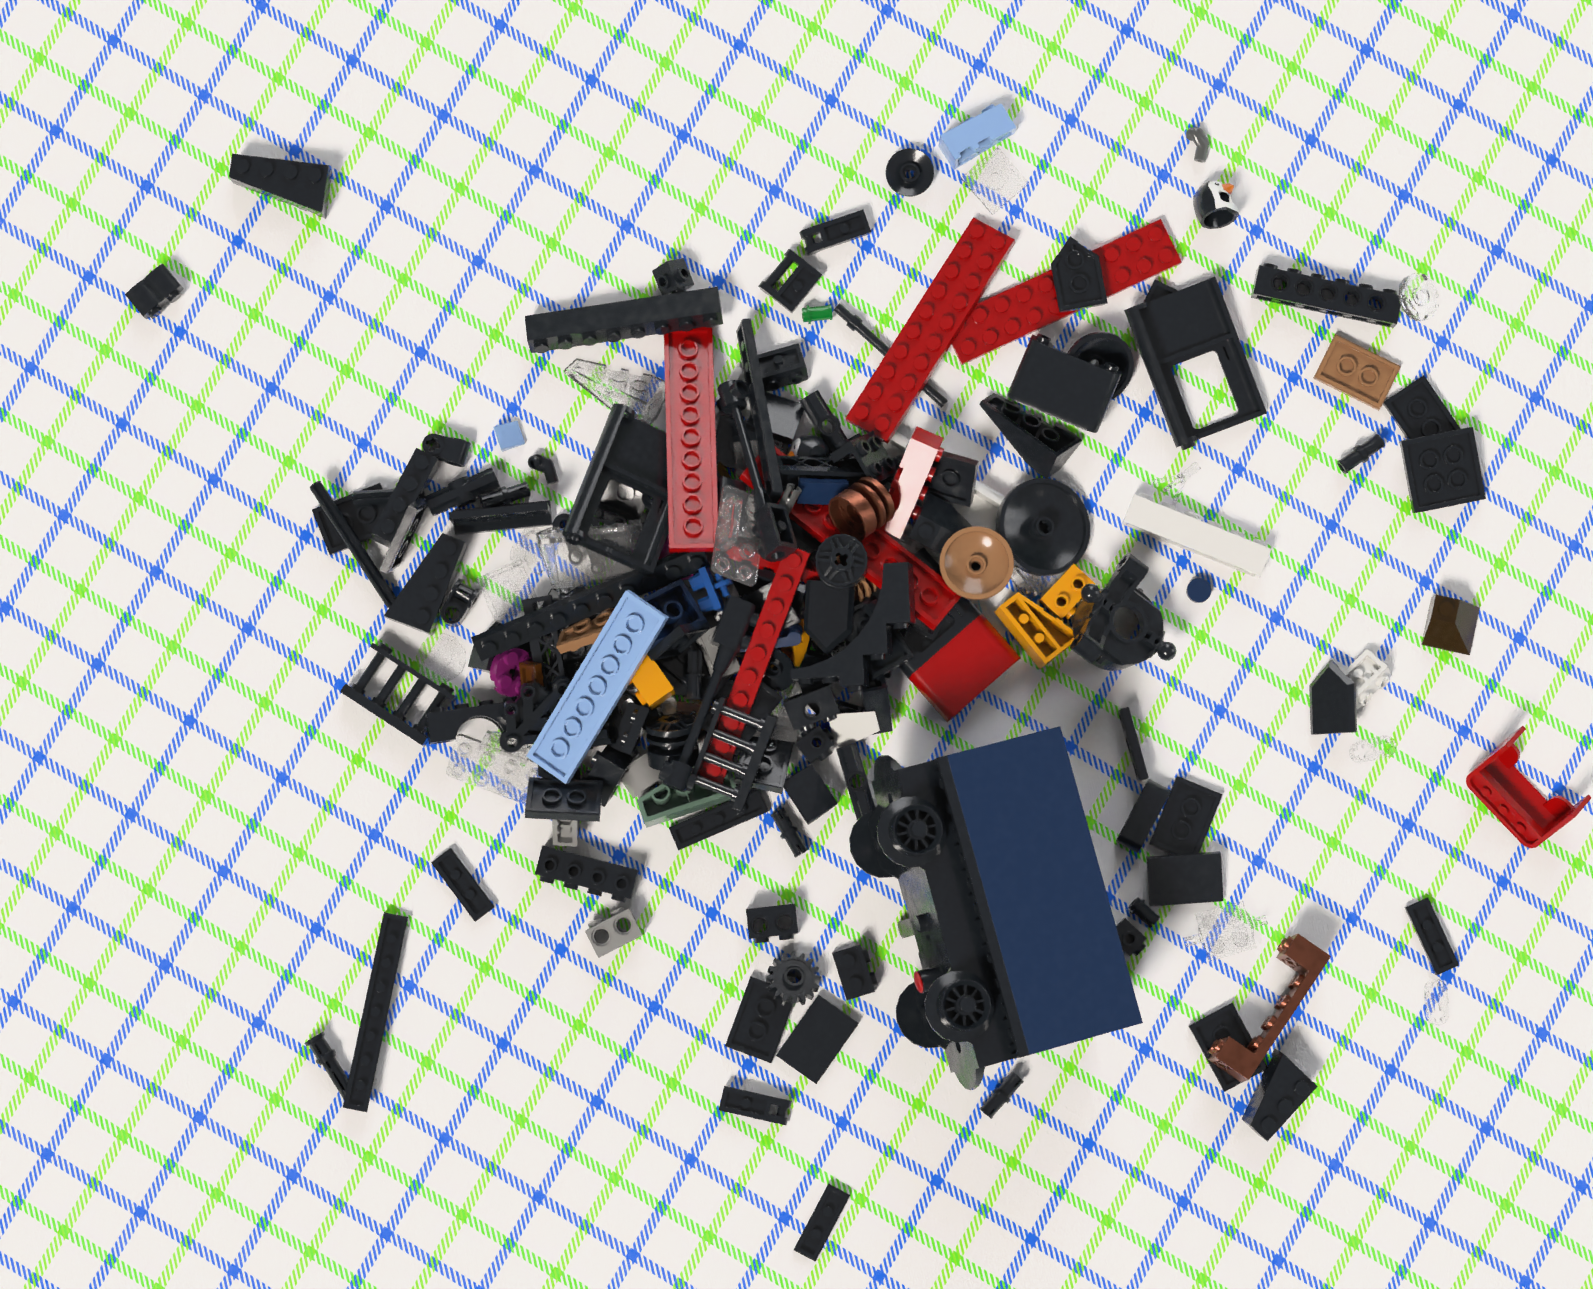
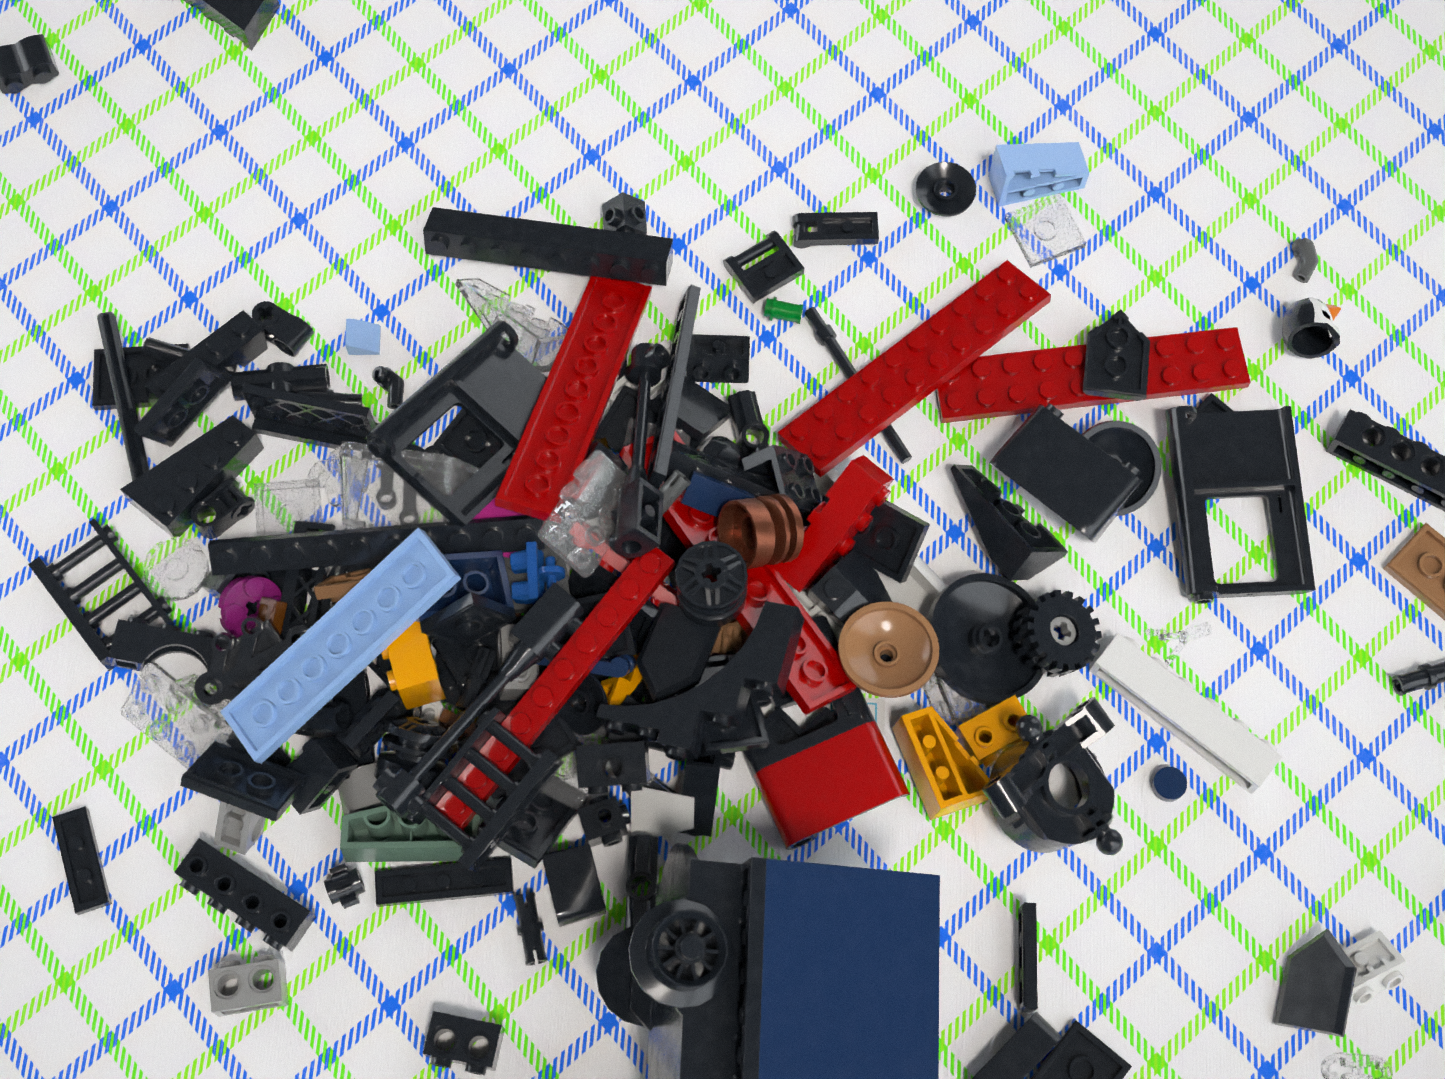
camera: 15 degrees right, 15 degrees down
none -> black gear [324,863,366,909]
none -> black bush [1013,590,1102,677]

